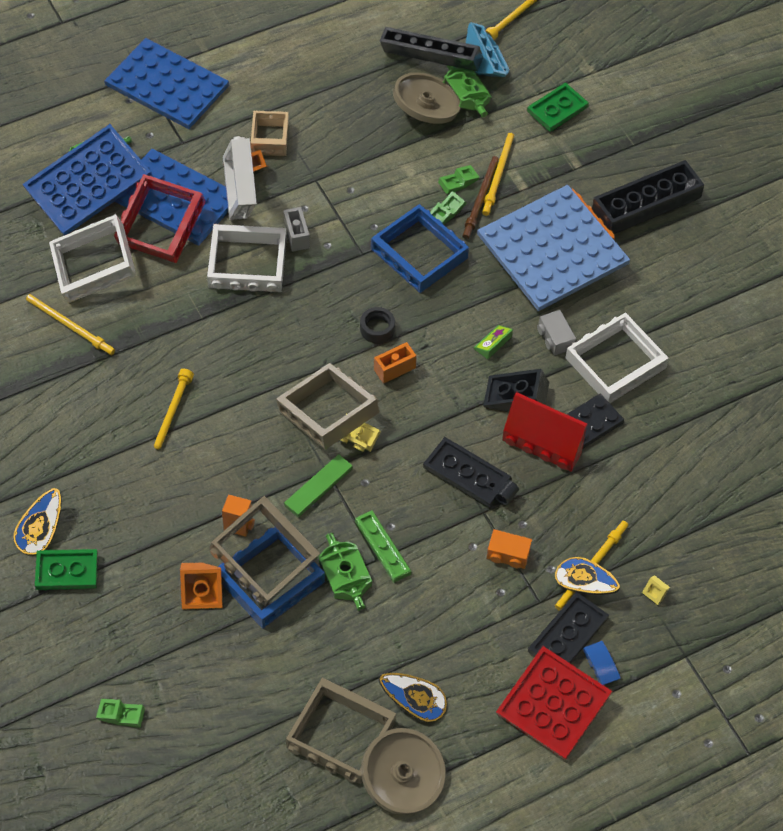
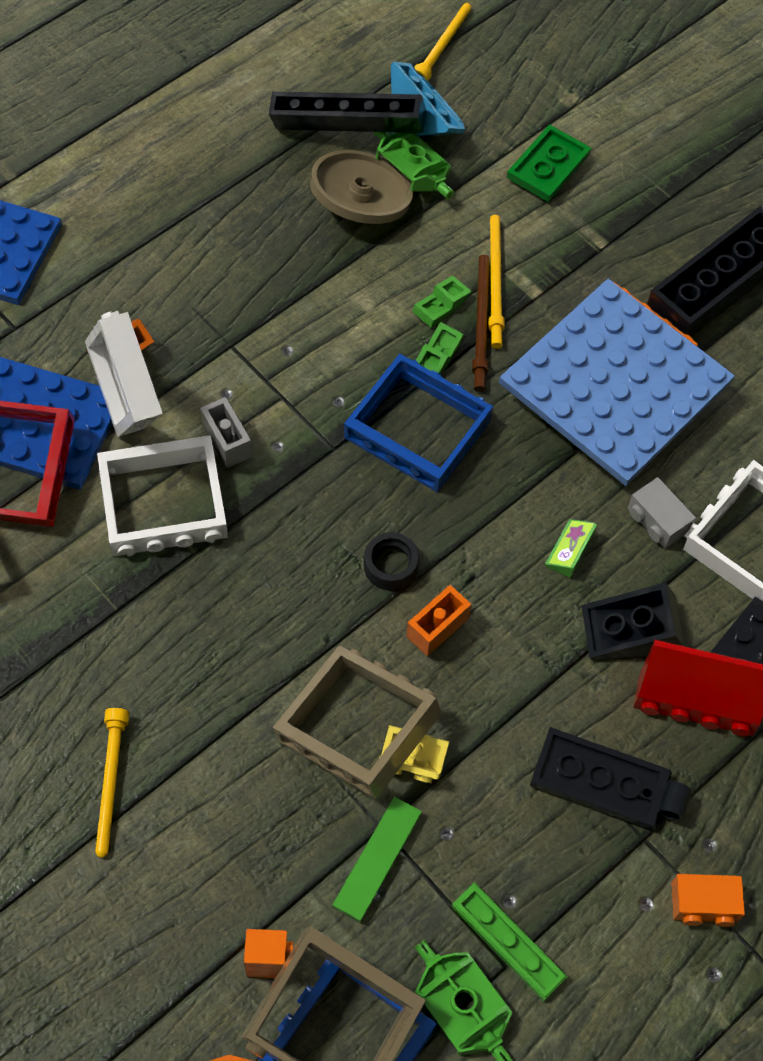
camera: 15 degrees left, 5 degrees up
tan window [251,111,289,156] -> none

